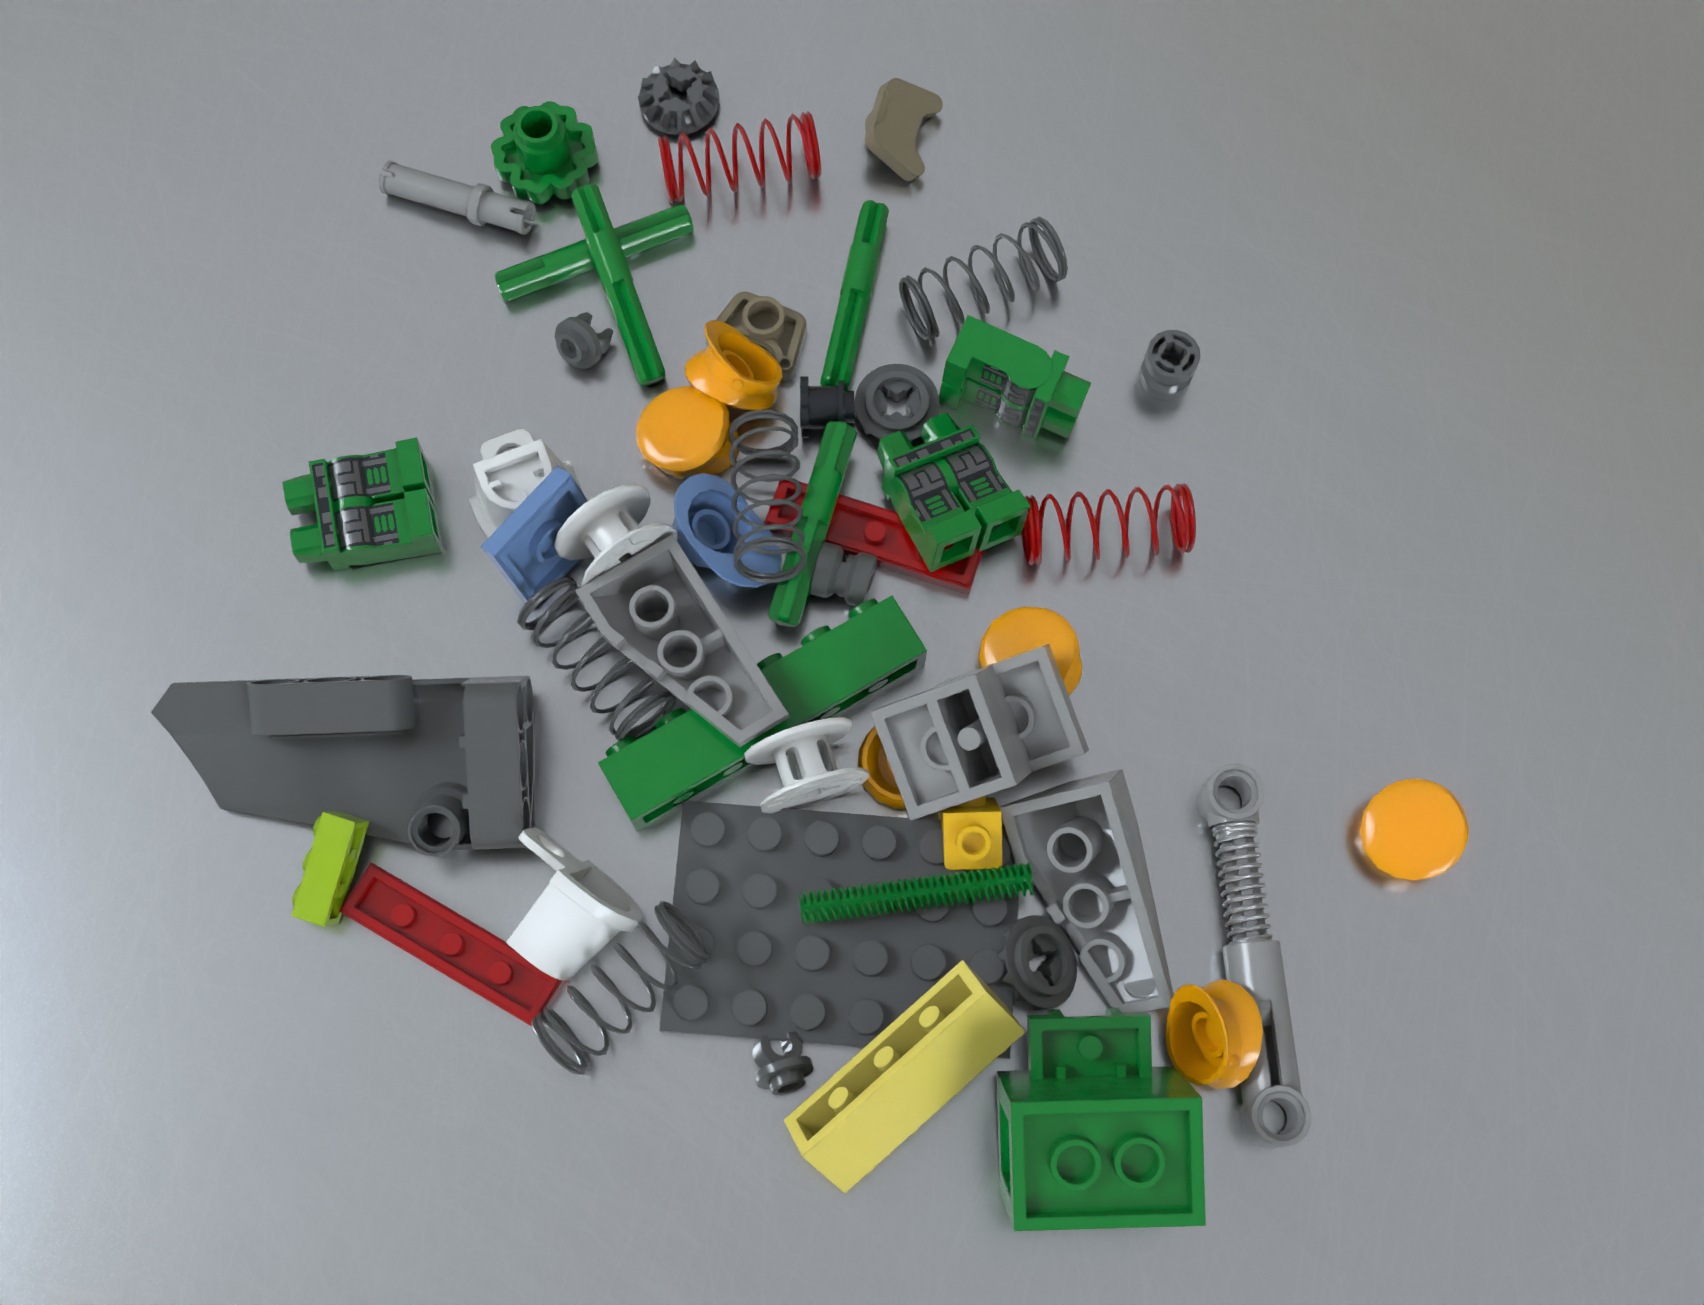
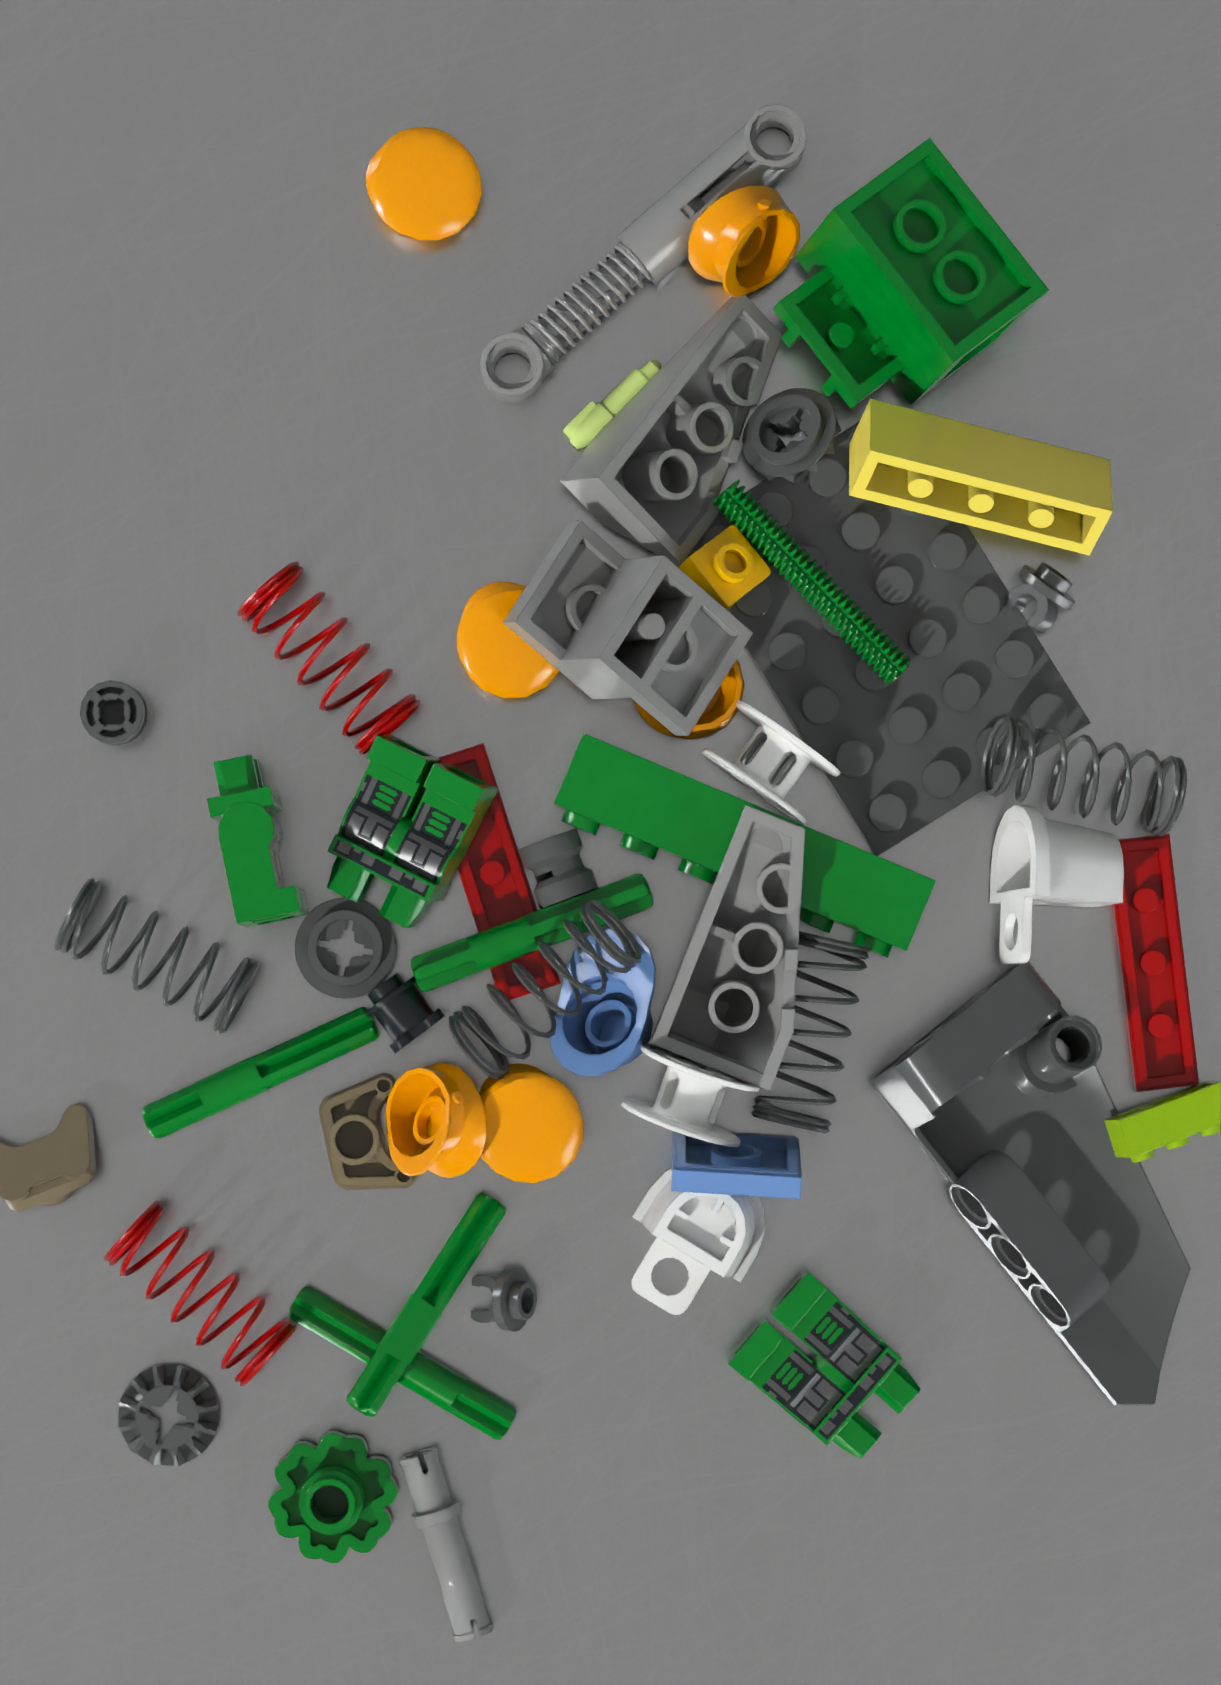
camera: 125 degrees left, 15 degrees up
none -> yellowish green piece [563,360,661,450]

